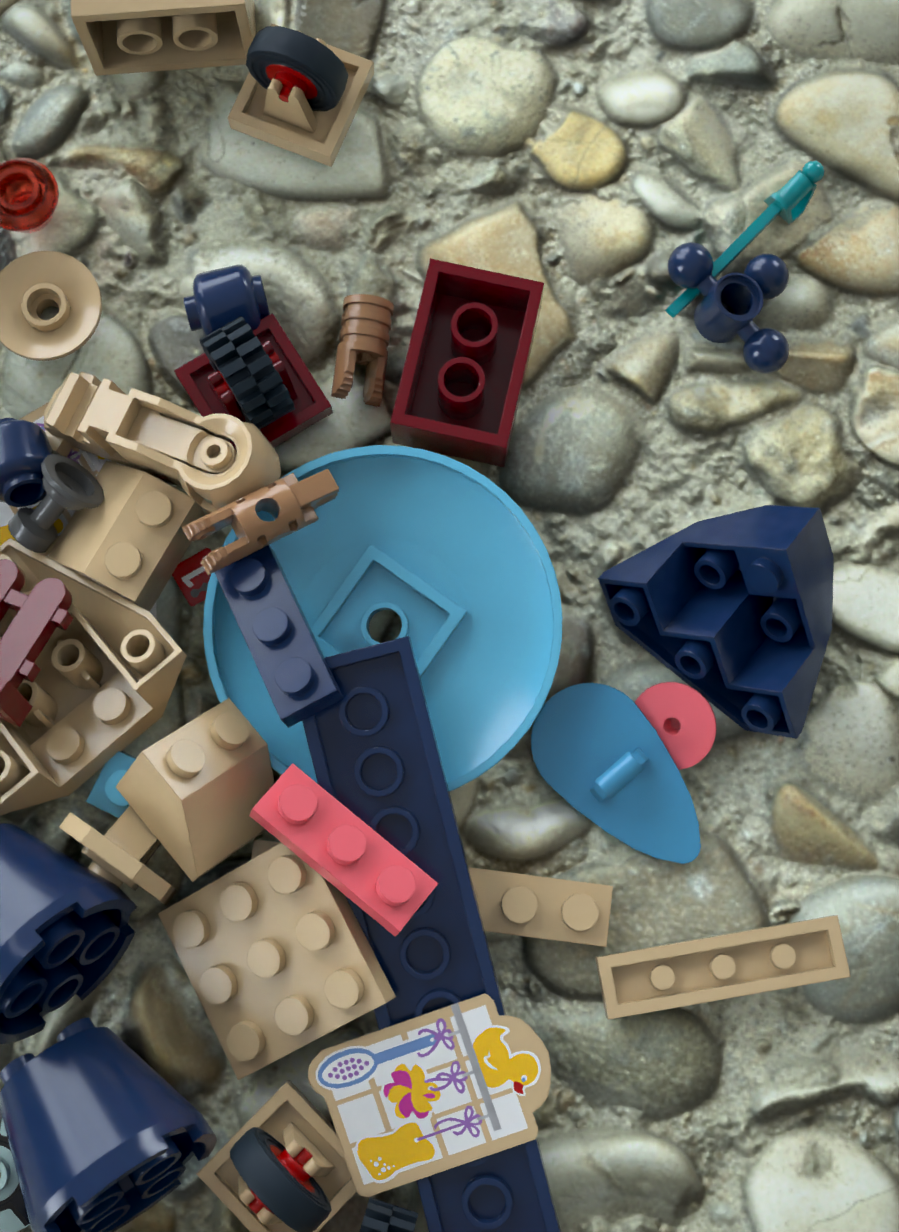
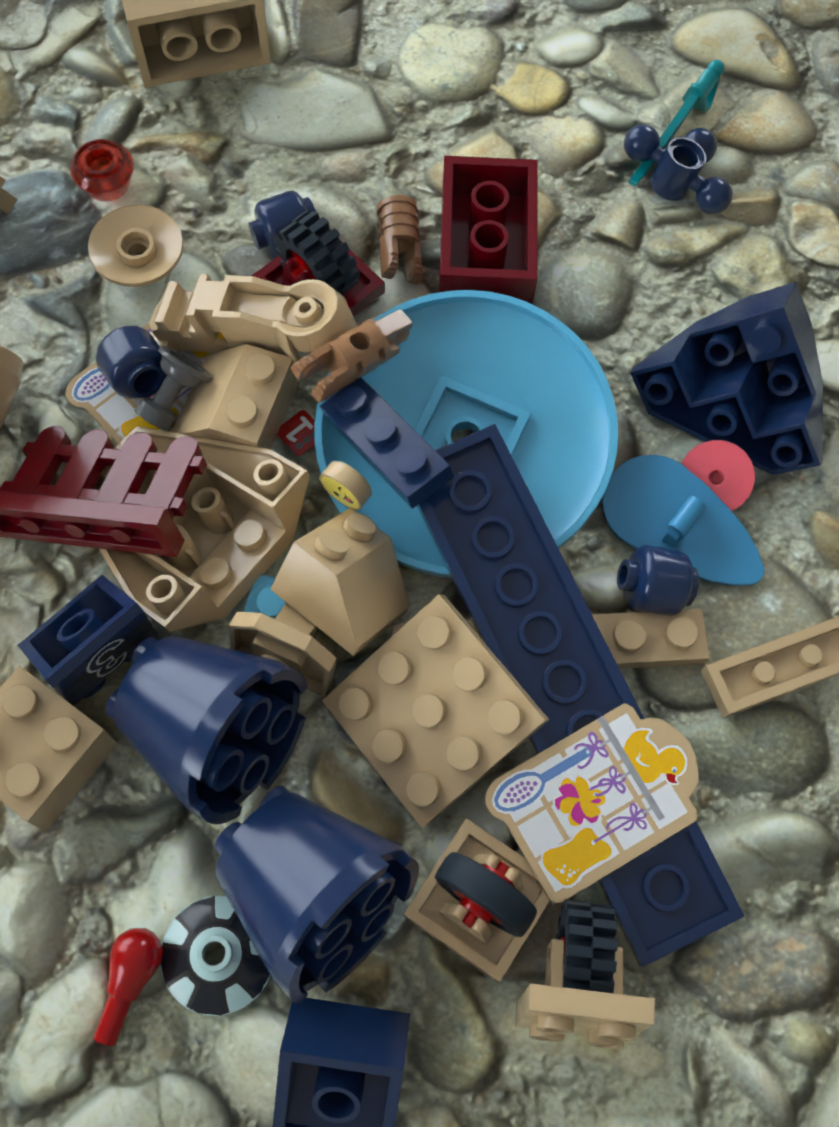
camera: 15 degrees left, 10 degrees down
plate [228,24,374,167] -> none
coral plate [249,763,439,937] -> none
none -> tan tile [319,461,372,510]
none -> dark blue head [617,545,699,615]

